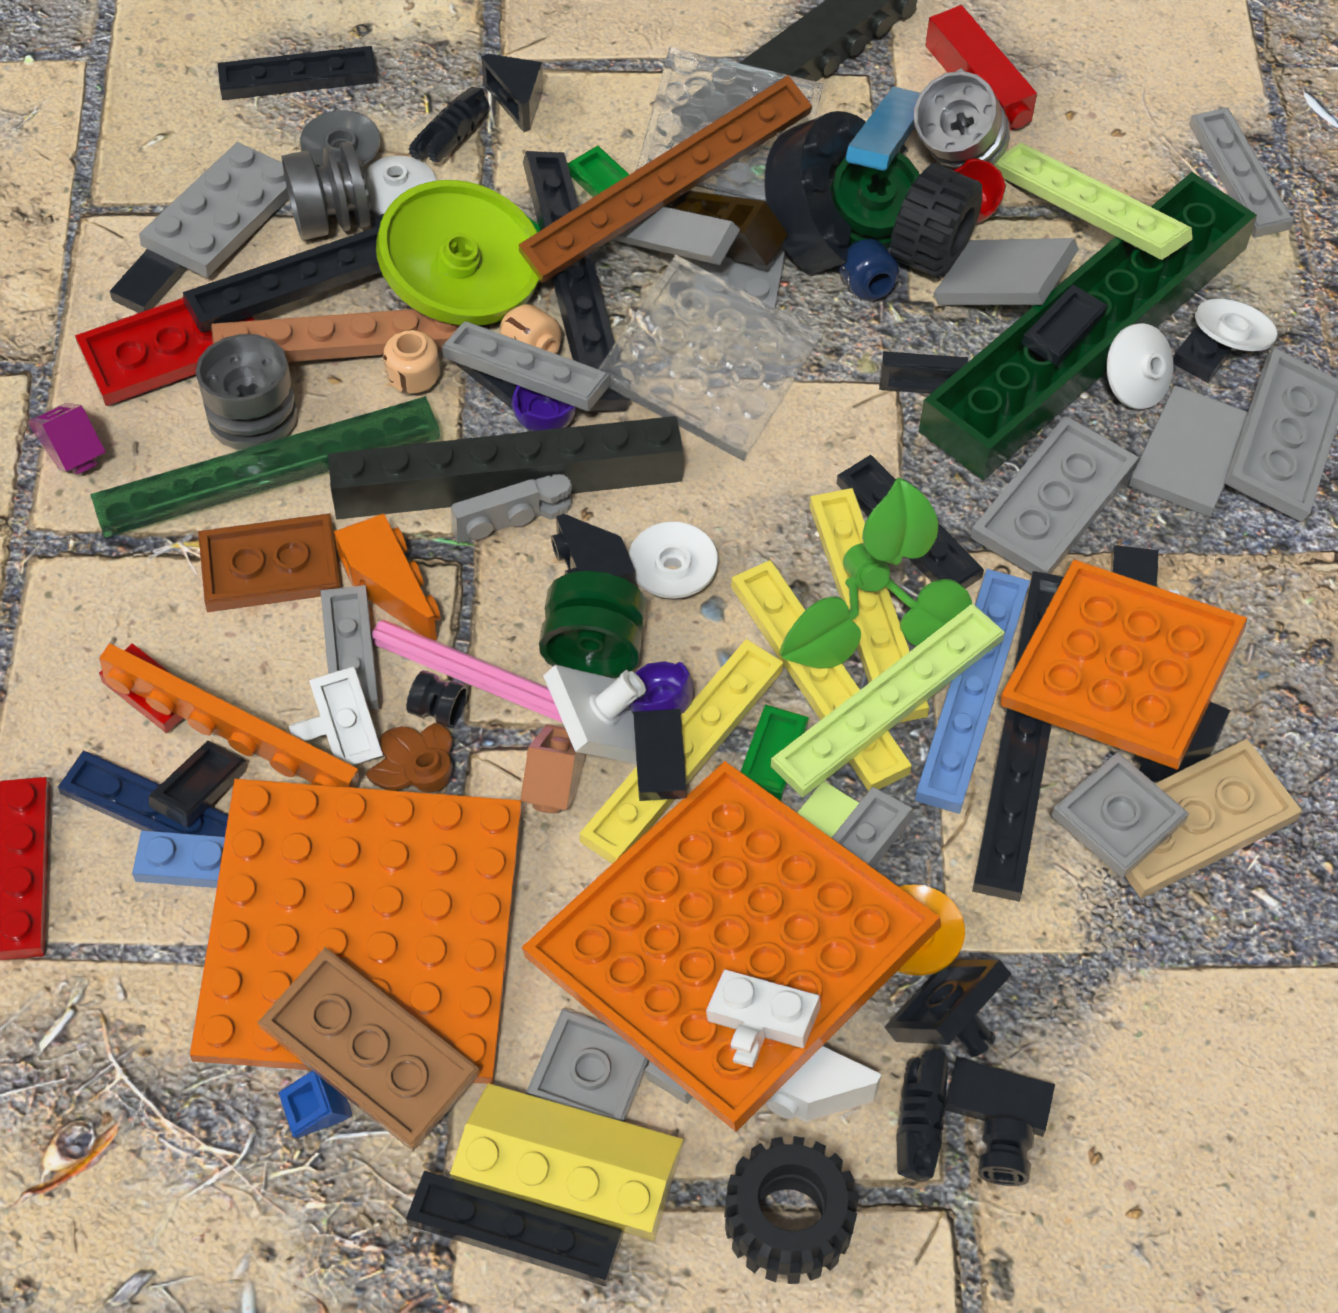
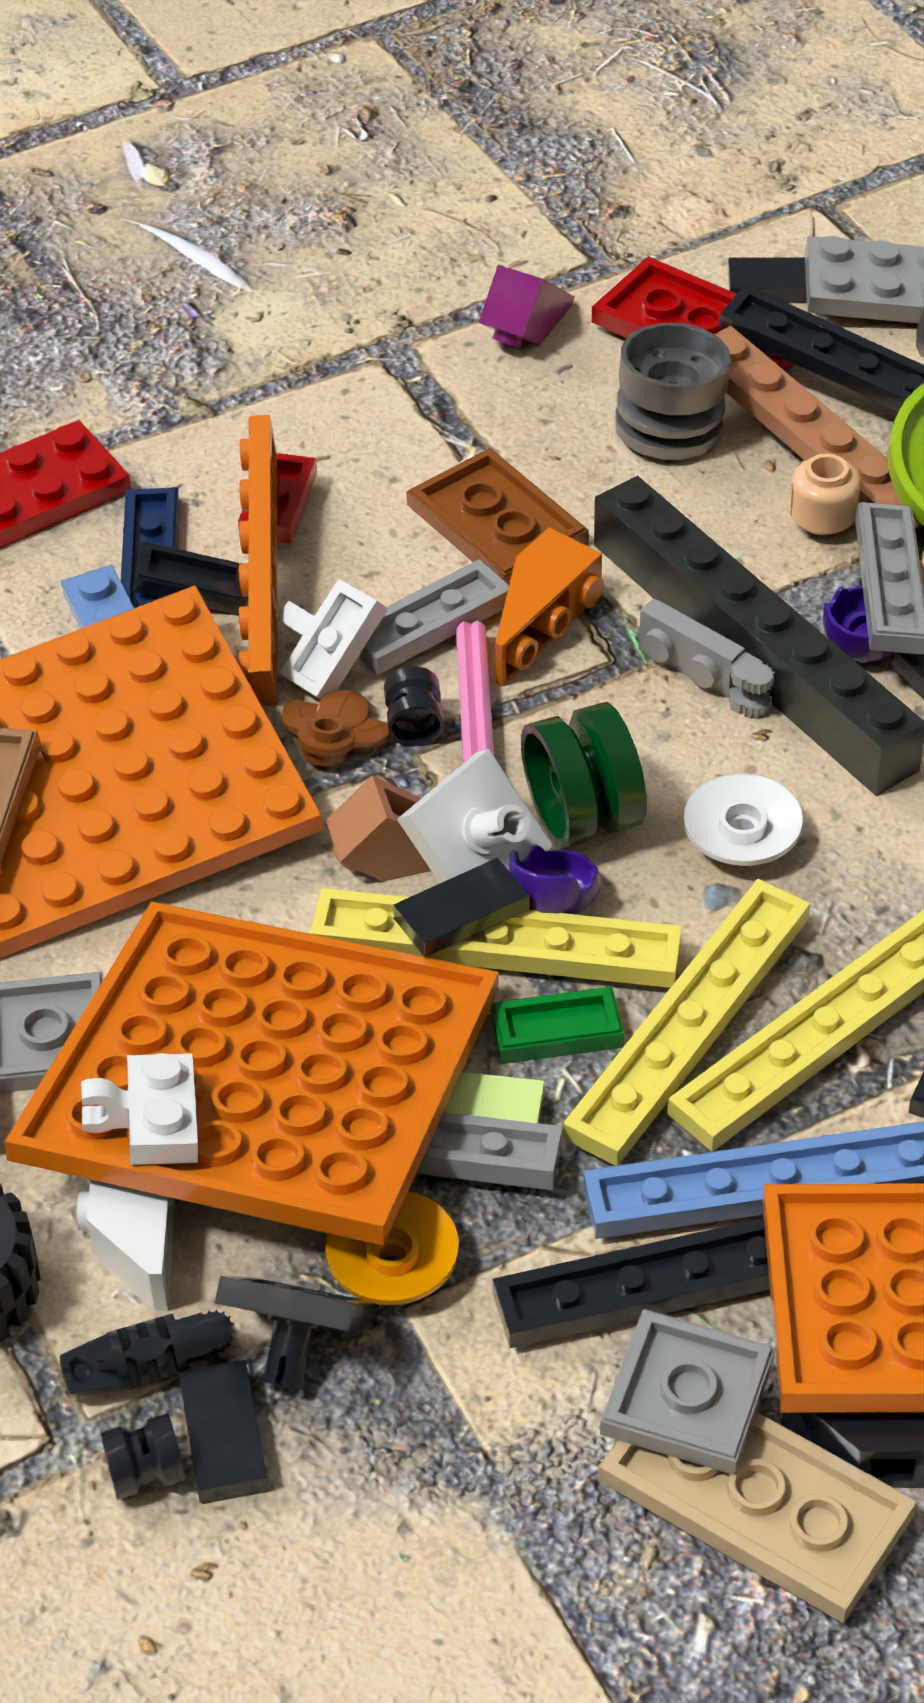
camera: 65 degrees right, 10 degrees down
clear green plate [90,396,440,538] -> none
black slope [551,514,636,586] -> none
yellowish green tile [771,603,1005,798] -> none
bright green plant [779,478,972,669] -> none

